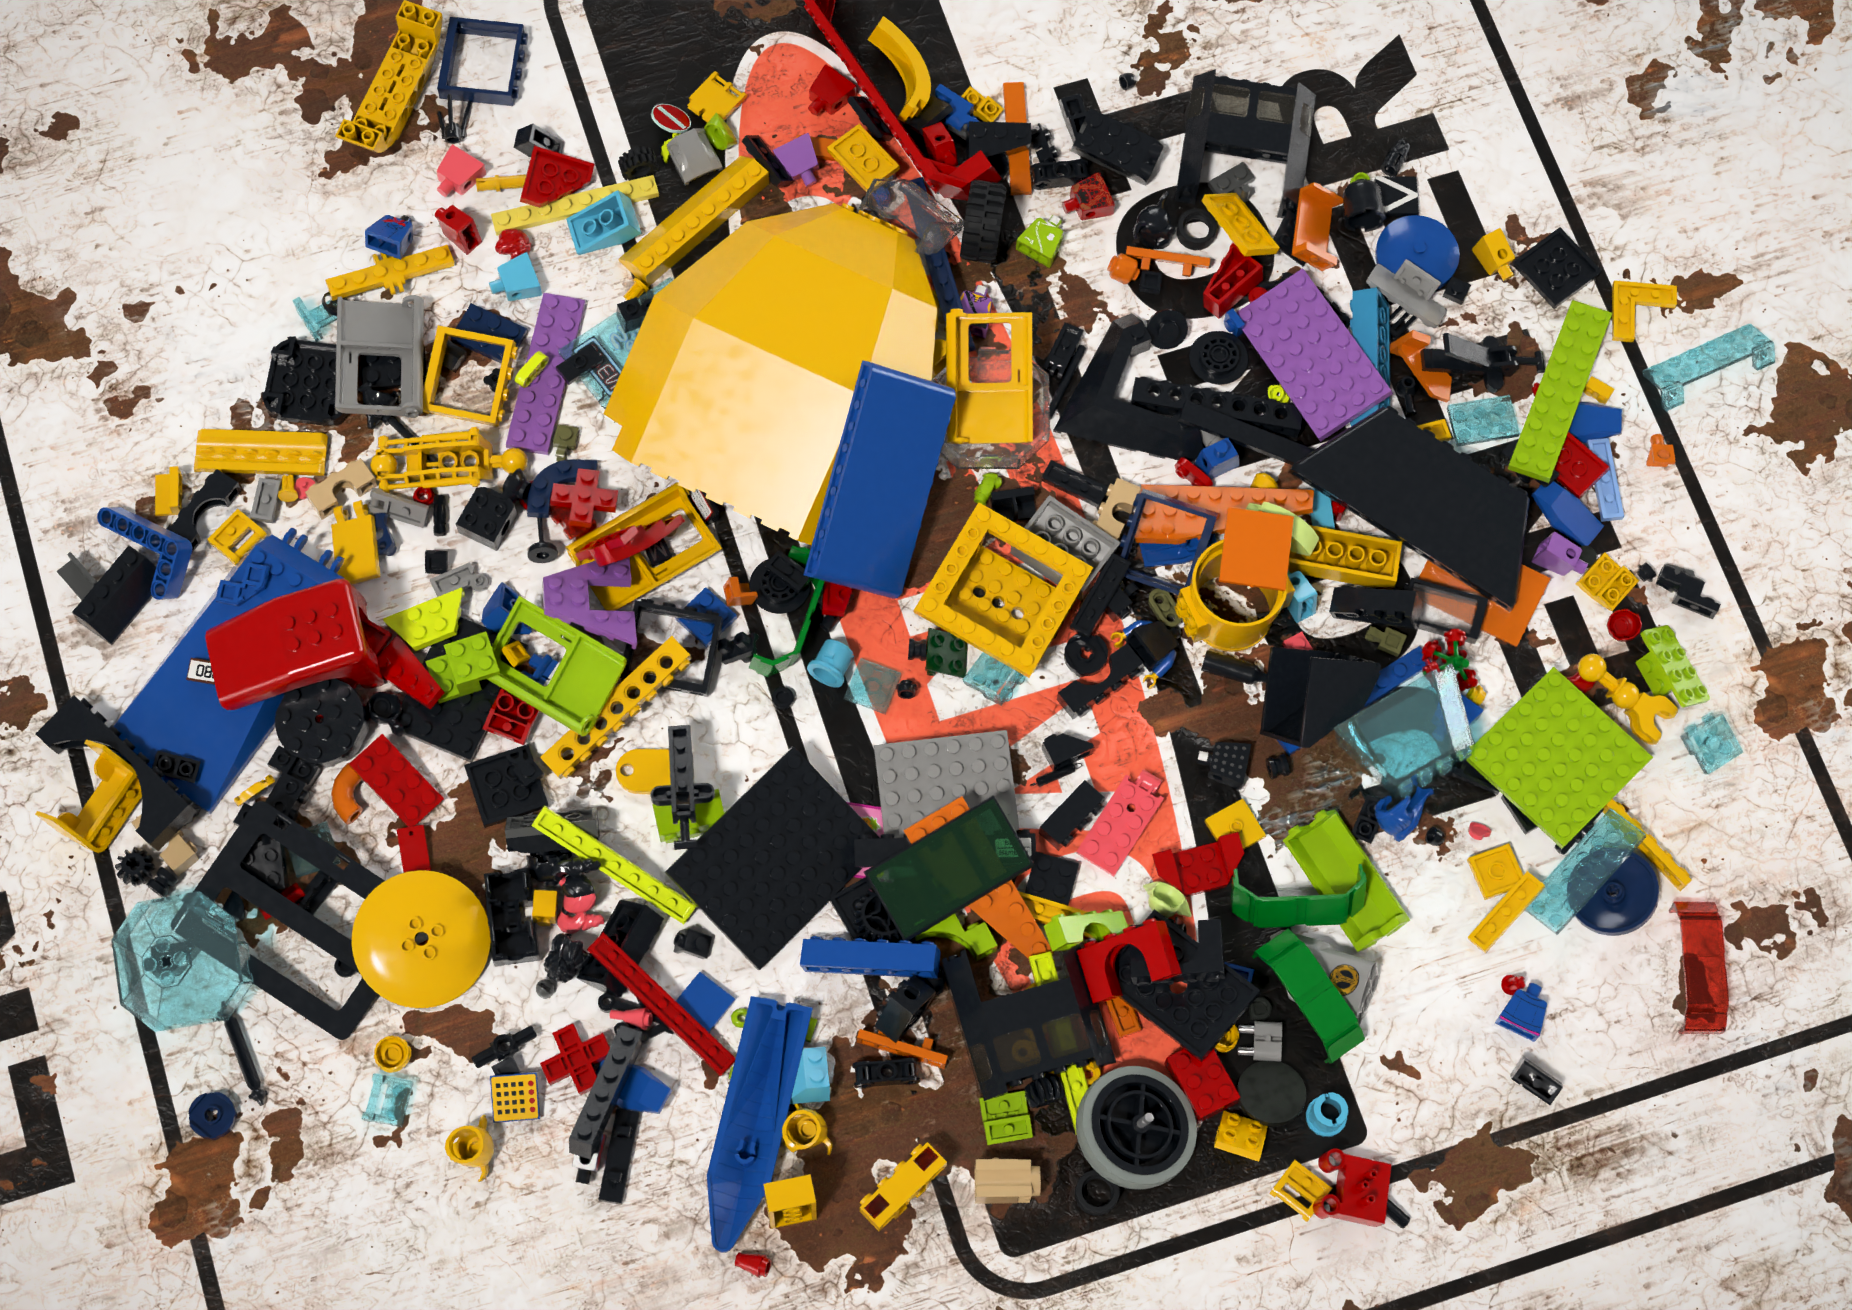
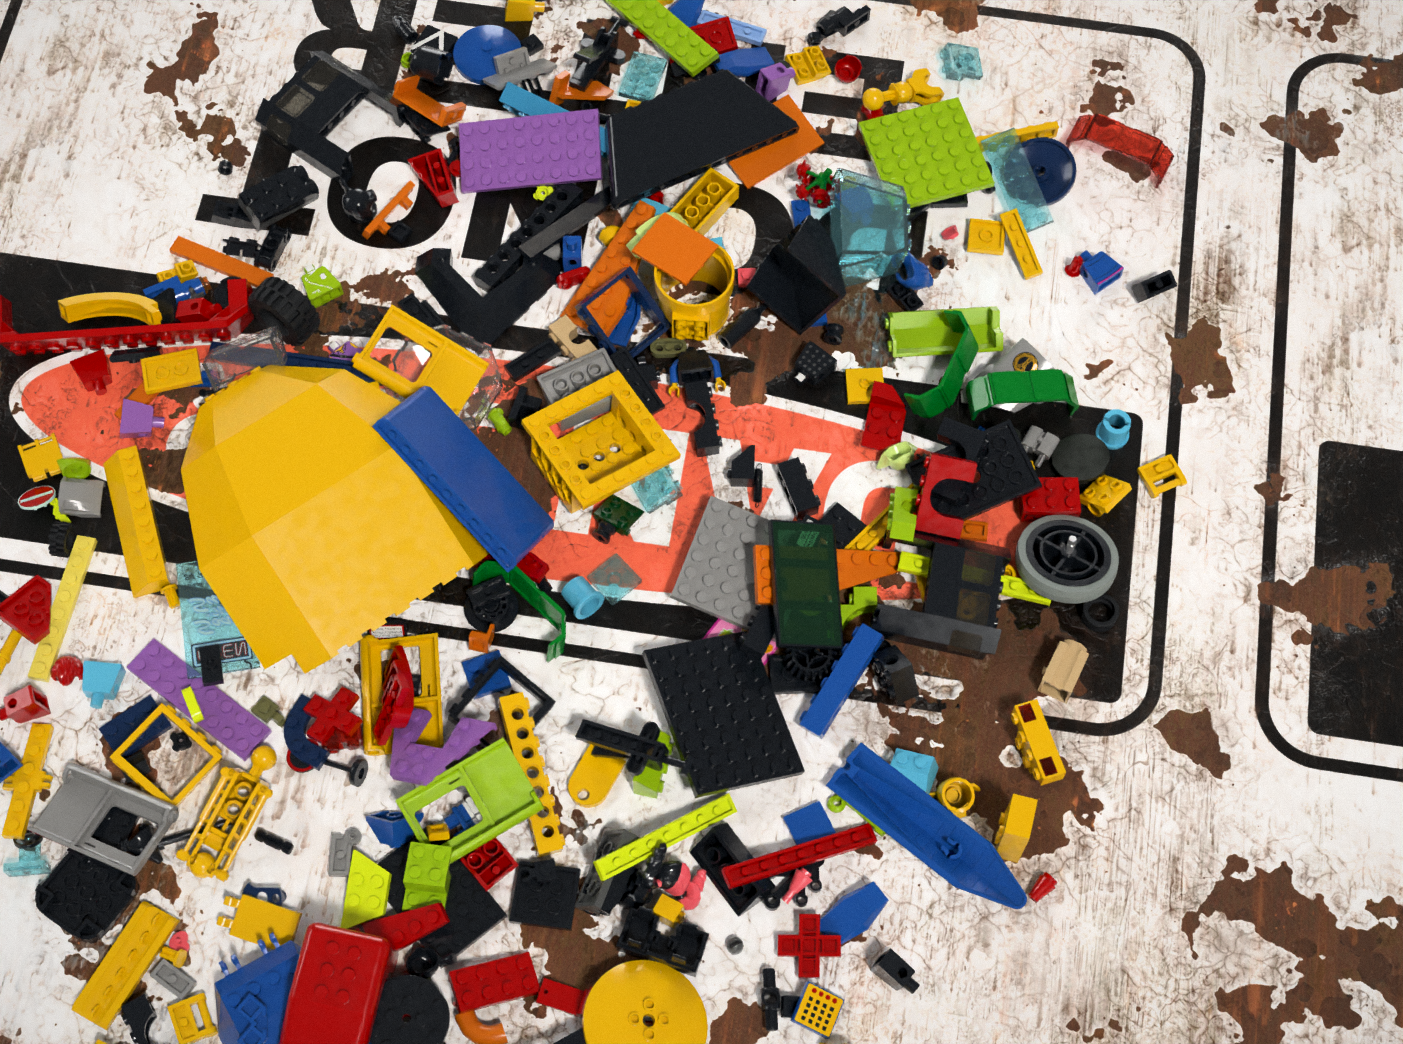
camera: 60 degrees left, 5 degrees down
tan arch [305,458,377,520] -> none
light grey plate [368,488,430,528] -> none
red plate [413,487,435,506] -> none
black plate [425,550,448,574] -> none
black brick [455,468,531,551] -> none
black hair [543,933,592,983] -> none
medium azure slope [566,190,642,255] -> none
black brick [569,1025,642,1160] -> none
black hinge [598,1108,640,1205] -> none
black brick [616,297,652,333] -> none
black bracket [673,928,712,959] -> none
black hips [717,632,759,665] -> none
black plate [742,135,794,187] -> none
black tile [772,687,794,710] -> none
black piece [852,1058,921,1089] -> none
orange hinge [857,1029,948,1069] -> none
black plate [896,680,918,699] -> none
black wedge [966,121,1031,161] -> none
lime slope [979,1090,1033,1145] -> none
black gear [1024,1076,1065,1108] -> none
red torso [1062,172,1115,220] -> none
black plate [1064,633,1108,677] -> none
coral hinge [1076,769,1164,877] -> none
orange head [1107,253,1140,284] -> none
black piece [1146,309,1188,349] -> none
black tyre [1176,208,1217,250] -> none
black wheel [1189,331,1248,385] -> none
yellow plate [1202,193,1280,256] -> none
dark grey plate [1208,162,1254,203] -> none
blue plate [1224,308,1245,337] -> none
red piece [1313,1149,1410,1229] -> none
black wedge [1329,585,1424,629] -> none
olive plate [1365,626,1407,657] -> none
clear window [1403,578,1488,644] -> none
lime bracket [1635,625,1710,708] -> none

